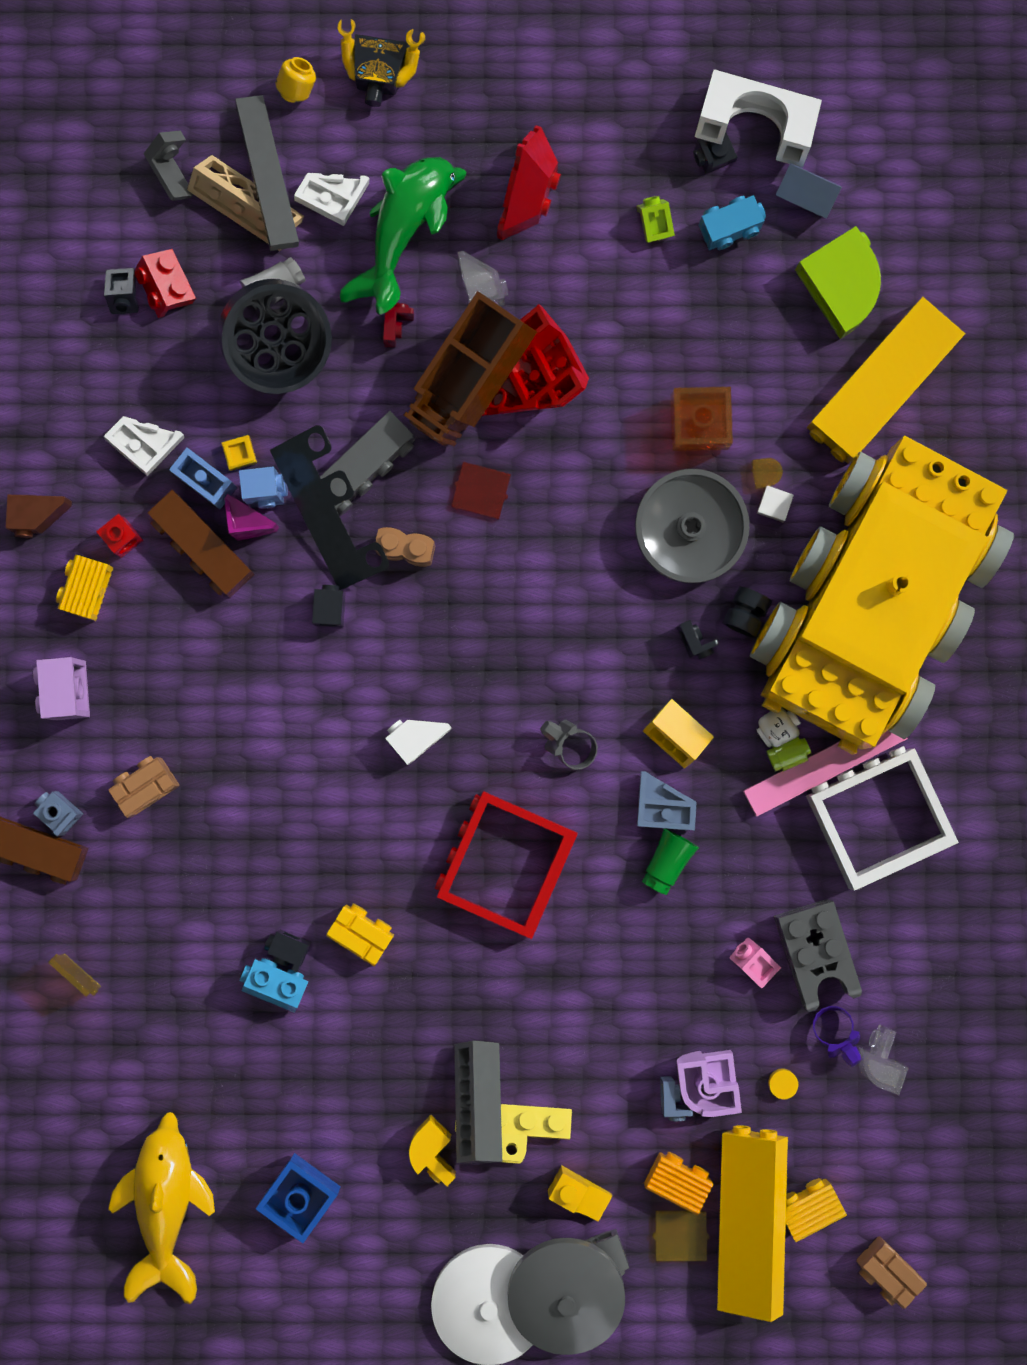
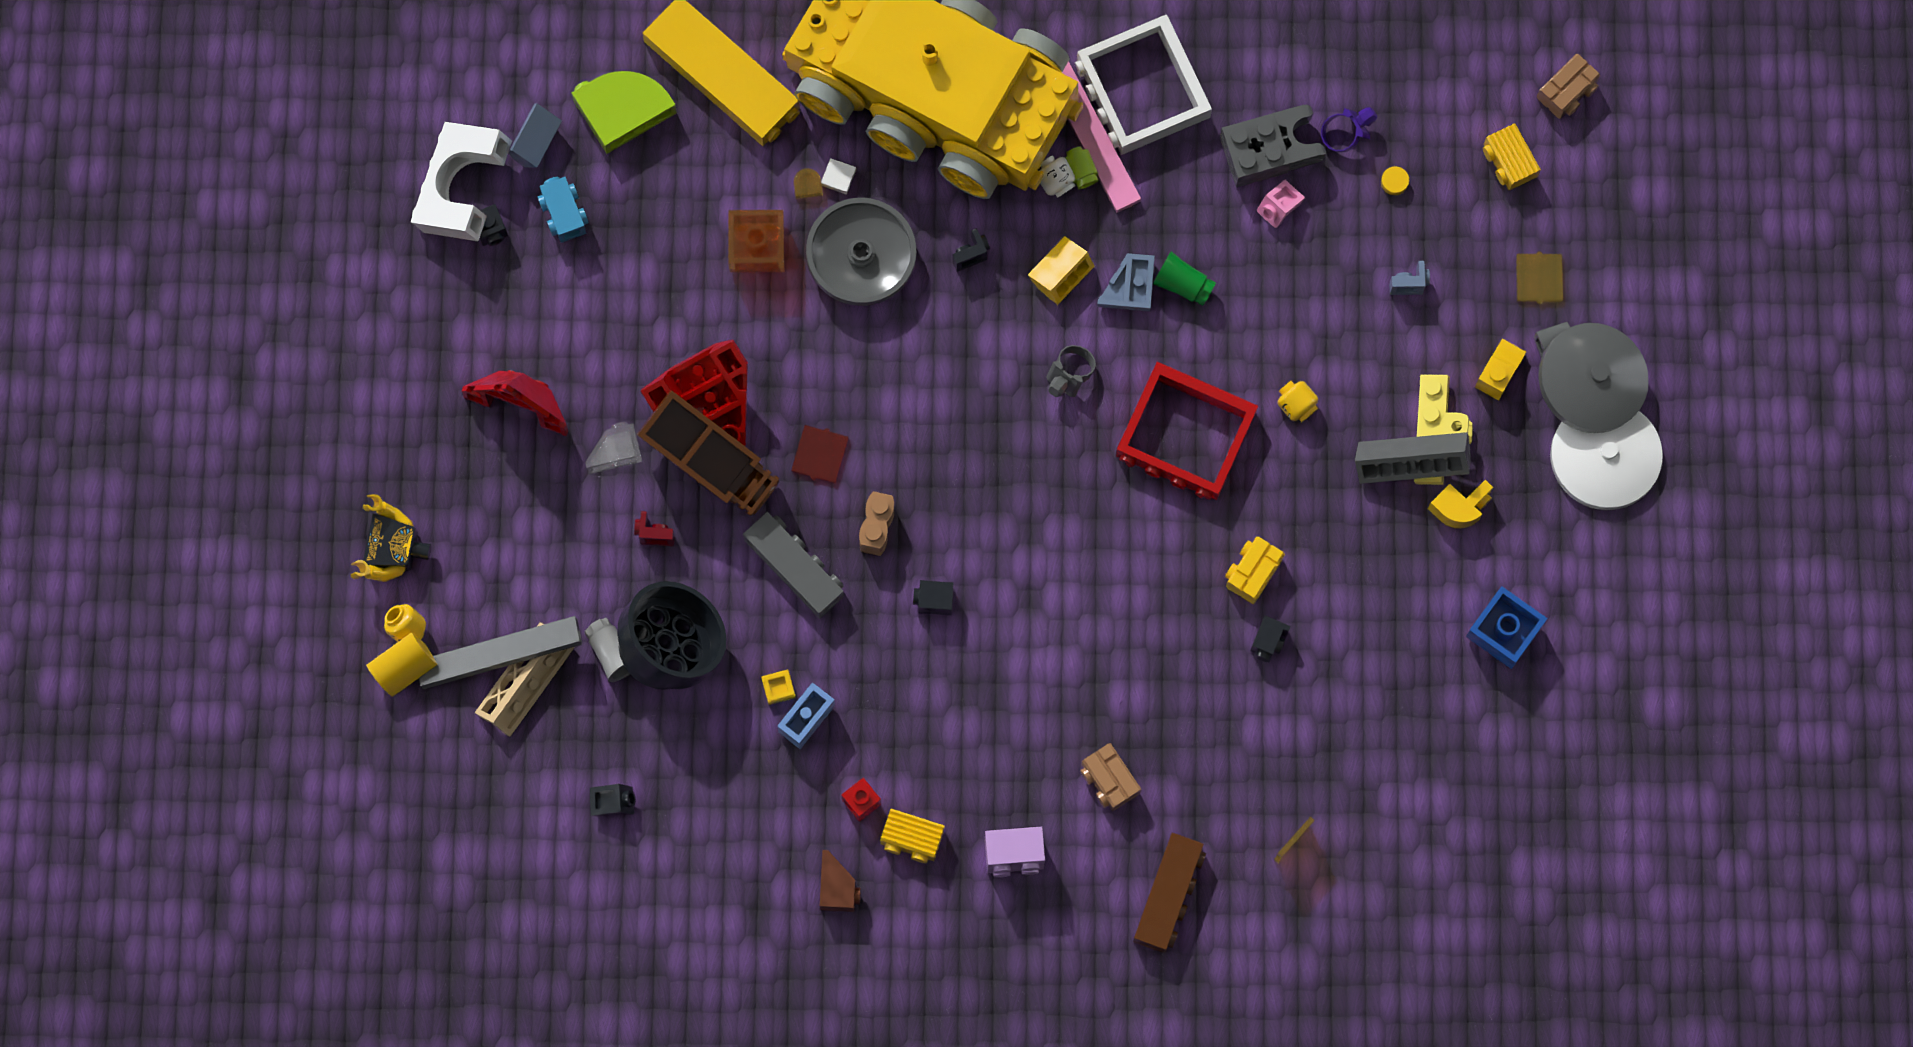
camera: 85 degrees left, 10 degrees down
sand blue brick [33,791,83,836] -> none
white wing [104,416,184,476] -> none
yellow animal [109,1112,215,1304] -> none
bracket [135,249,196,318] -> none
dark grey bracket [143,130,194,201] -> none
reddish brown brick [148,490,255,598] -> none
magenta slope [224,494,279,541] -> none
medium blue brick [239,466,288,509] -> none
dark azure brick [239,958,308,1013] -> none
black piece [270,425,389,590] -> none
white wing [294,173,369,226] -> none
green animal [340,157,467,315] -> none
white slope [386,720,452,765] -> none
lime bracket [636,196,675,243] -> none
light orange brick [644,1152,713,1215] -> none
lavender brick [677,1050,742,1117] -> none
yellow brick [717,1125,788,1322] -> none
black wheel [722,586,772,638] -> none
clear brick [858,1024,908,1095] -> none
none -> yellow brick [366,633,438,697]
none -> yellow head [1278,381,1318,422]

